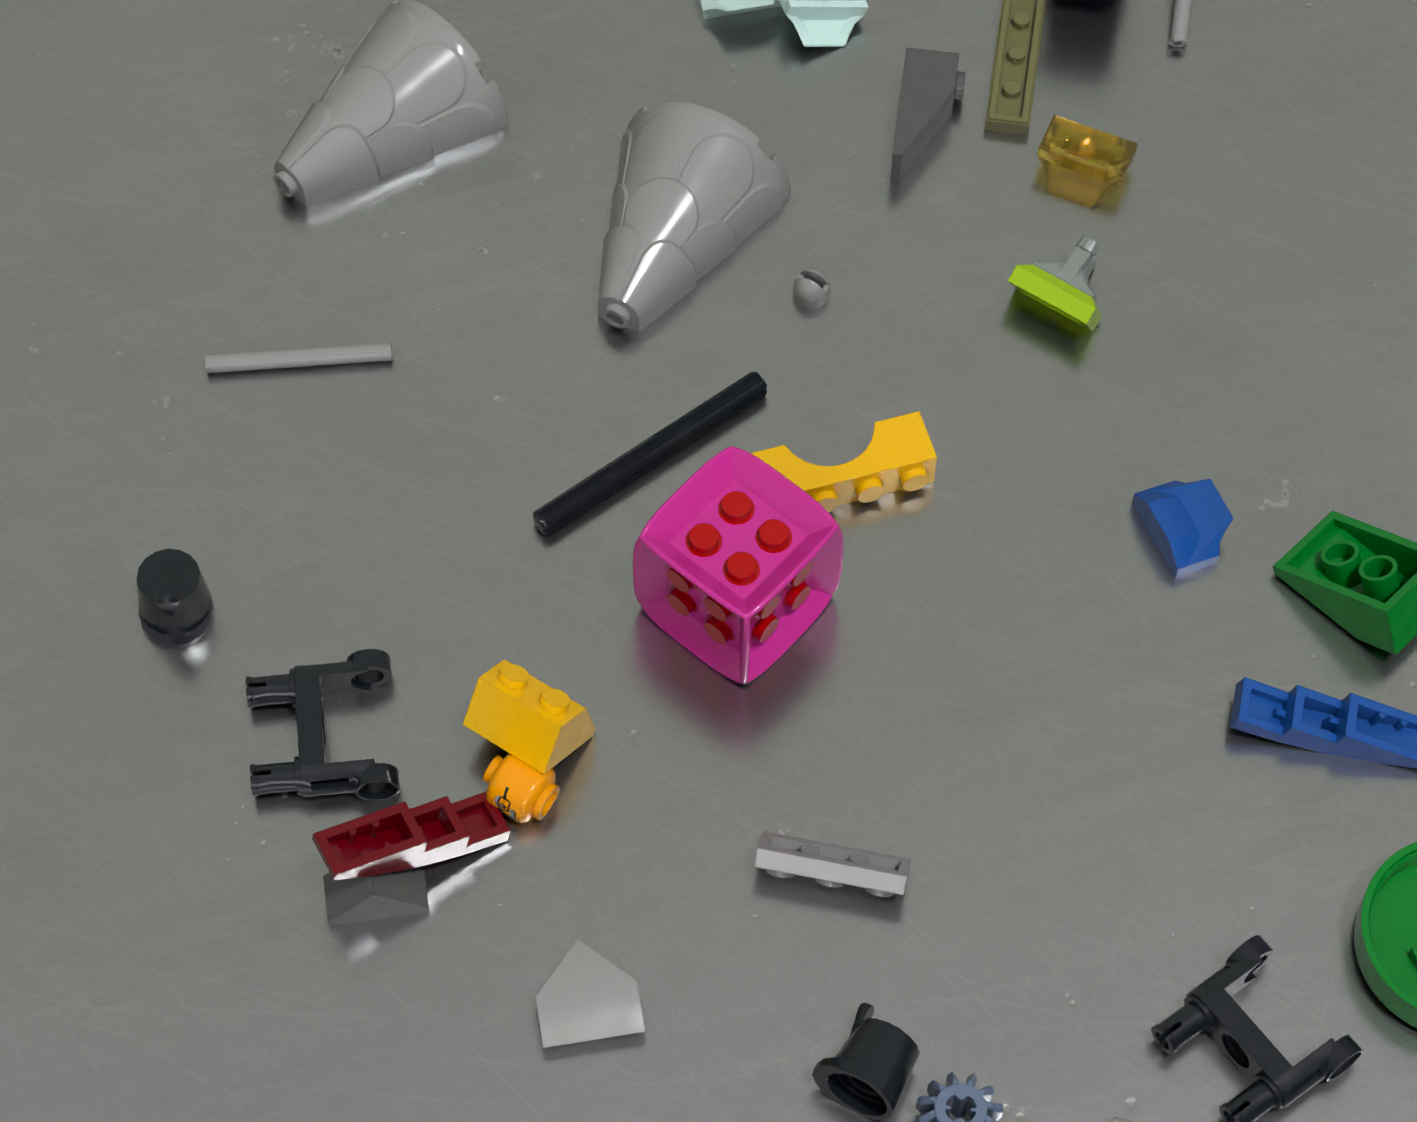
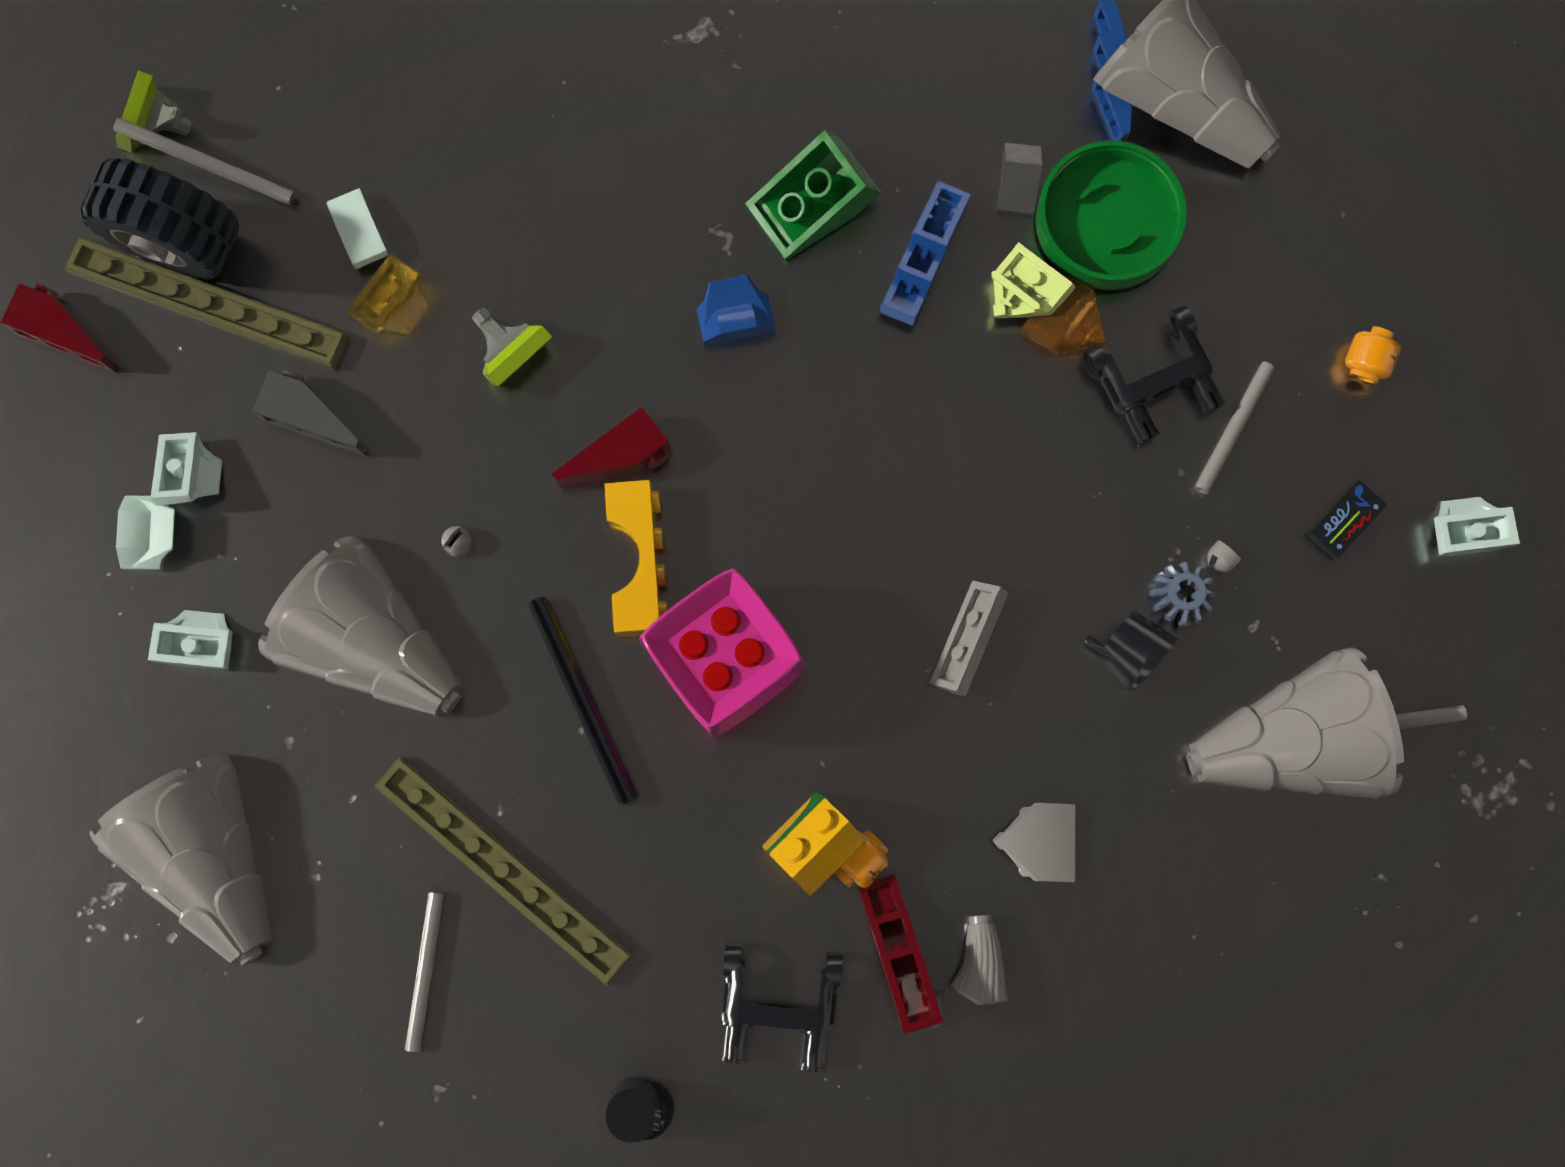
camera: 75 degrees left, 20 degrees up
none -> light aqua slope [148,610,233,670]
none -> light aqua slope [326,188,389,270]
none -> olive tile [374,757,633,986]
none -> dark red slope [552,407,671,488]
none -> light grey piece [950,915,1008,1005]
none -> yellowish green slope [991,242,1076,318]
none -> clear orange slope [1021,272,1106,357]

